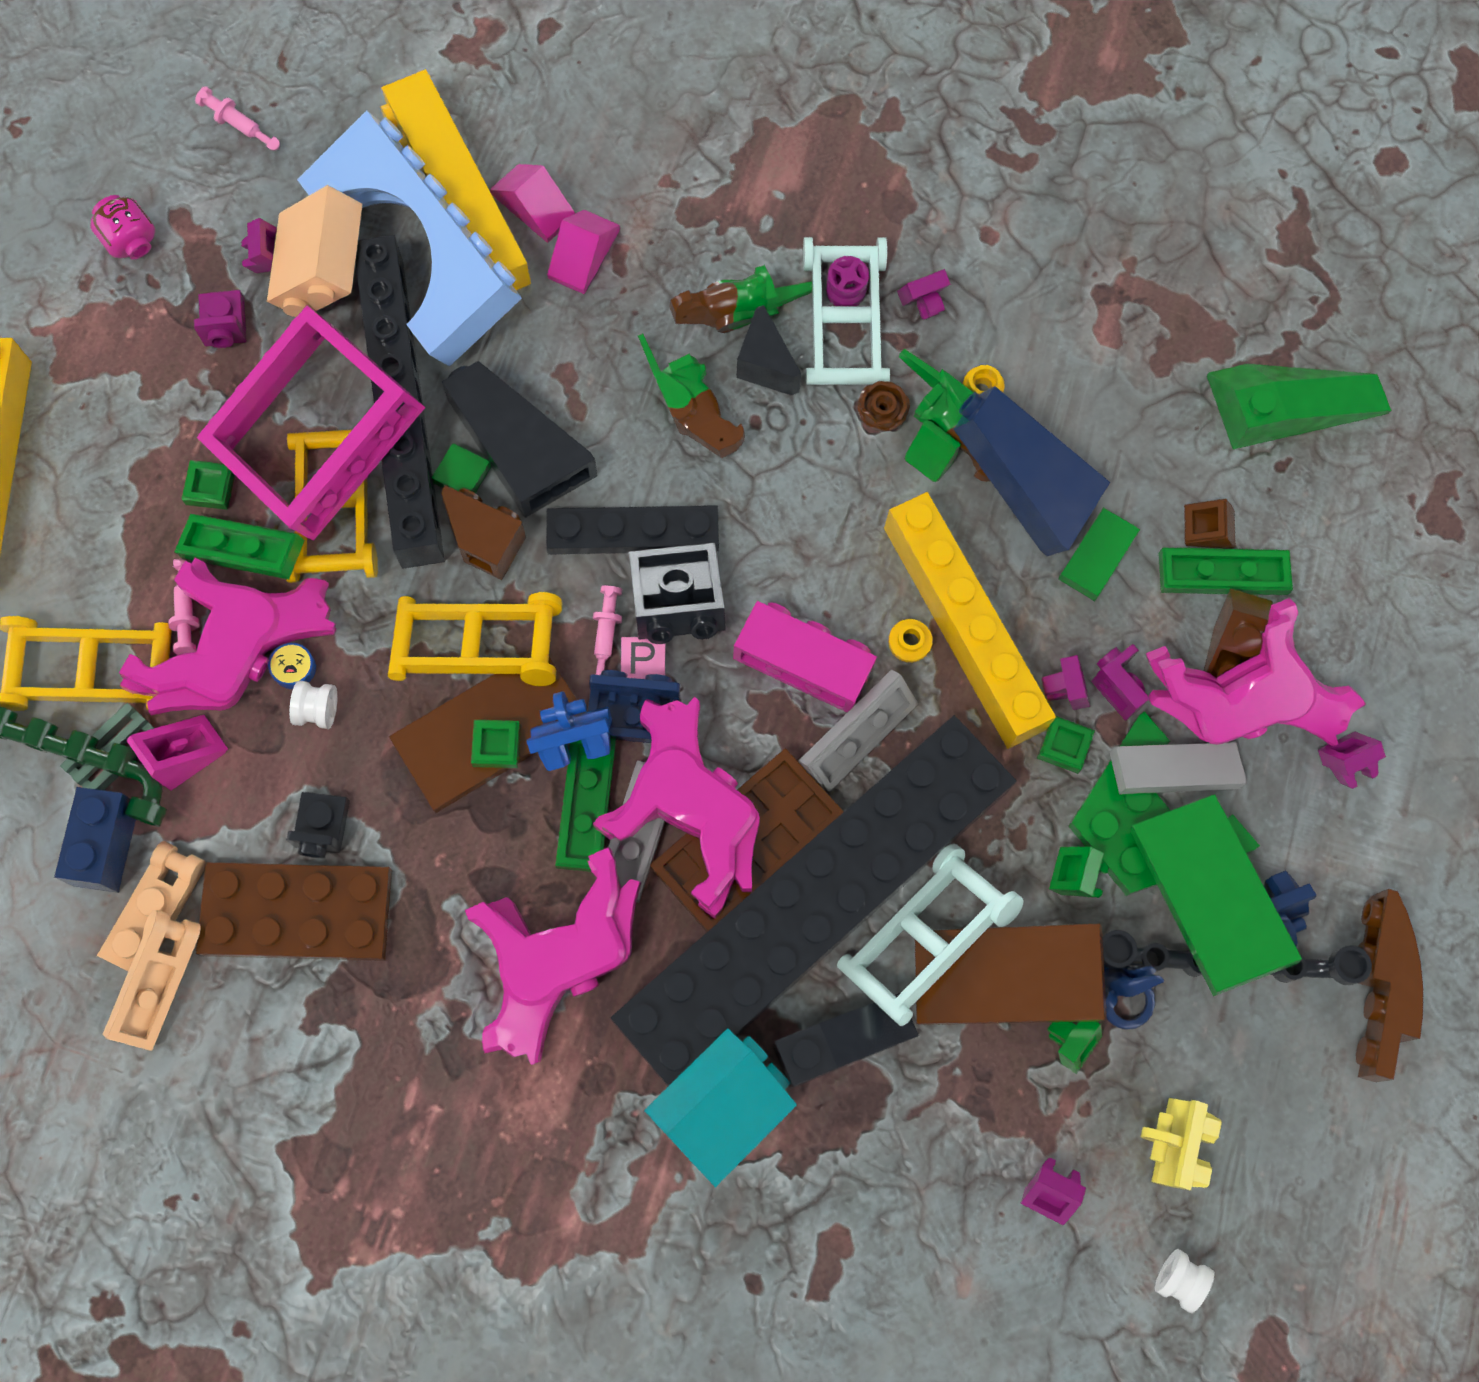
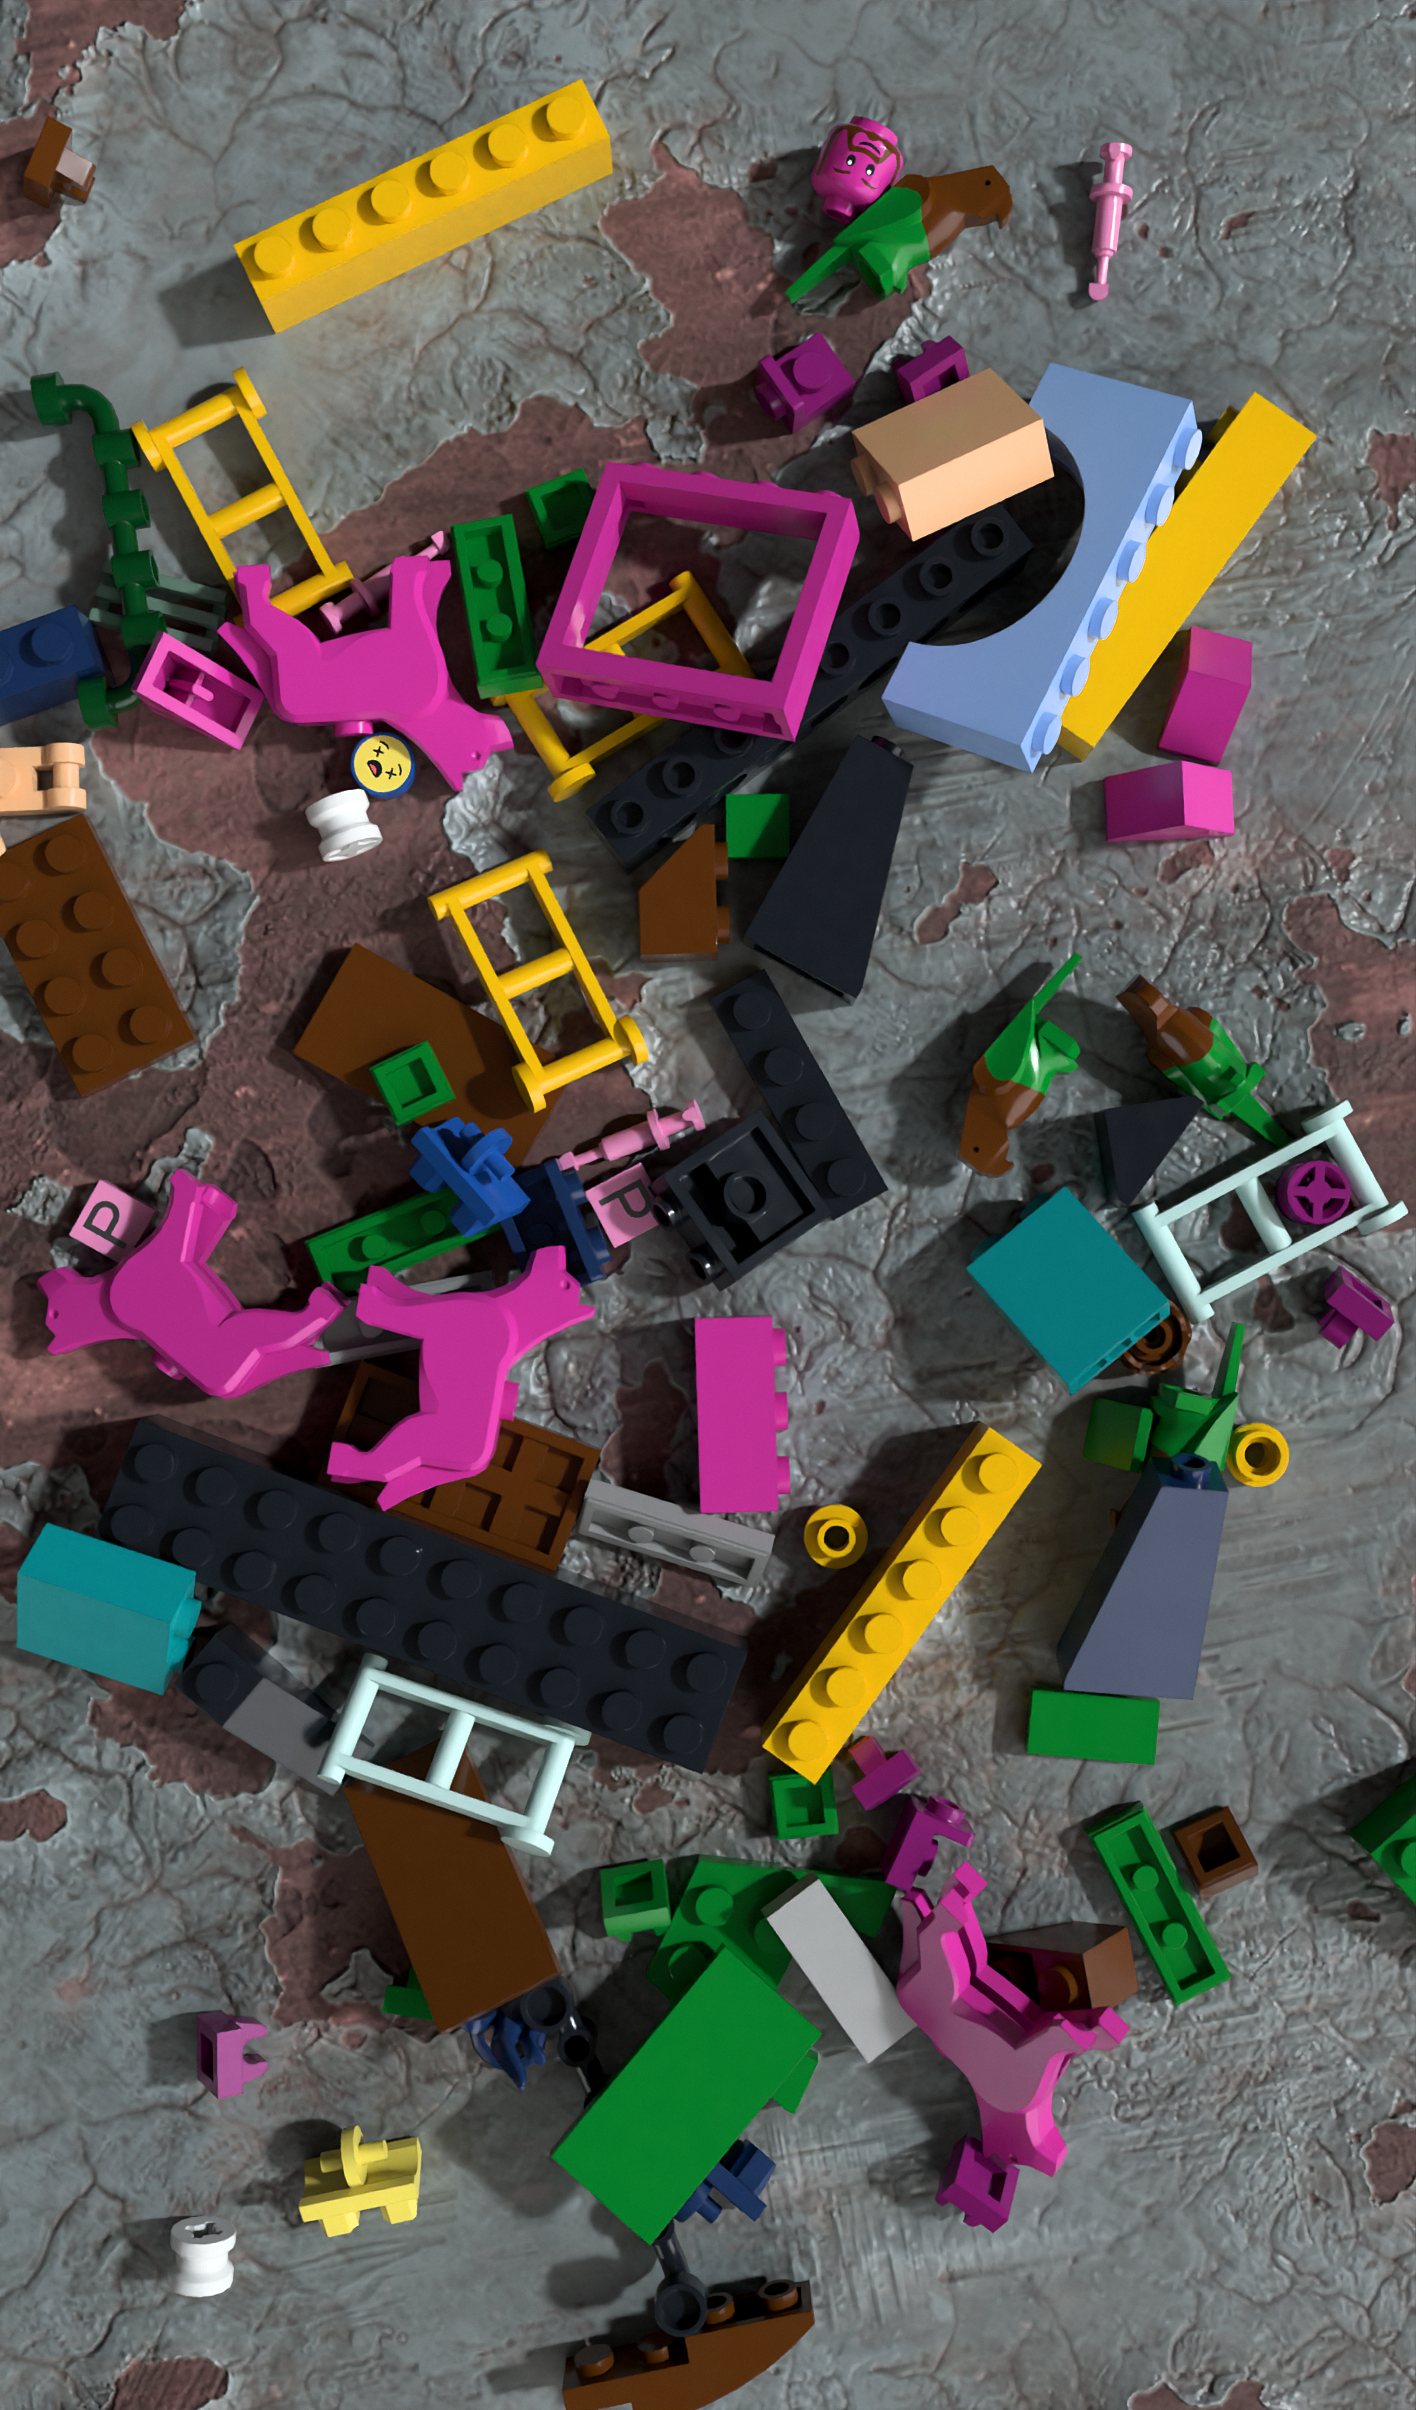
camera: 70 degrees right, 15 degrees up
black bracket [286,792,350,858] -> none
none -> bright pink tile [69,1180,160,1263]
none -> animal [785,165,1013,304]
none -> teal brick [966,1186,1170,1396]

